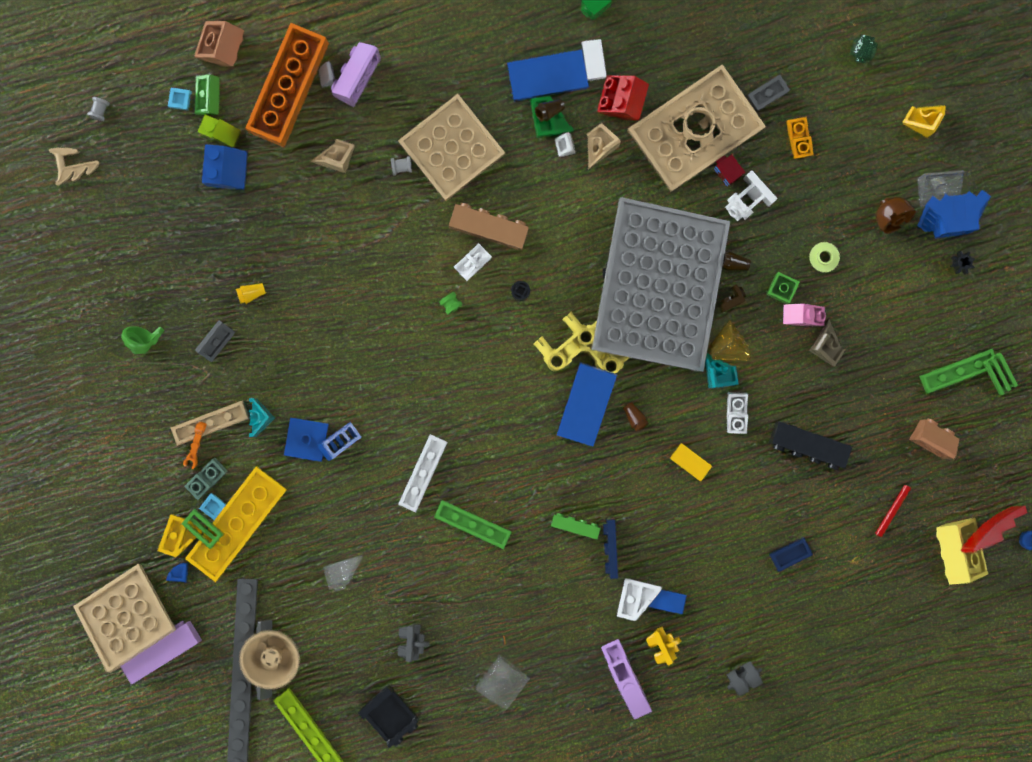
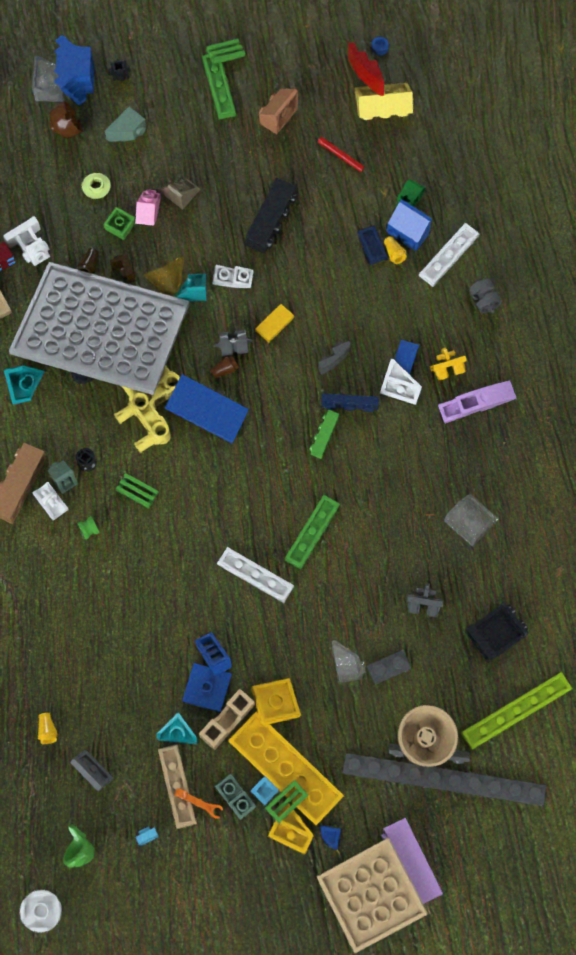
camera: 85 degrees left, 15 degrees down
none -> teal slope [4,365,45,404]
none -> white tile [20,890,62,933]
none -> sand green slope [47,460,78,494]
none -> sand green slope [105,107,146,142]
none -> bright green tile [116,473,159,508]
none -> medium azure plate [136,827,159,846]
none -> tan arch [199,689,255,750]
none -> dark grey wheel [215,329,252,357]
none -> yellow tile [251,678,301,726]
none -> dark grey slope [318,341,350,375]
none -> dark grey plate [367,650,411,685]
none -> yellow cone [384,236,407,264]
none -> slope [387,199,432,251]
none -> green piece [396,179,426,207]
none -> white tile [419,223,480,287]

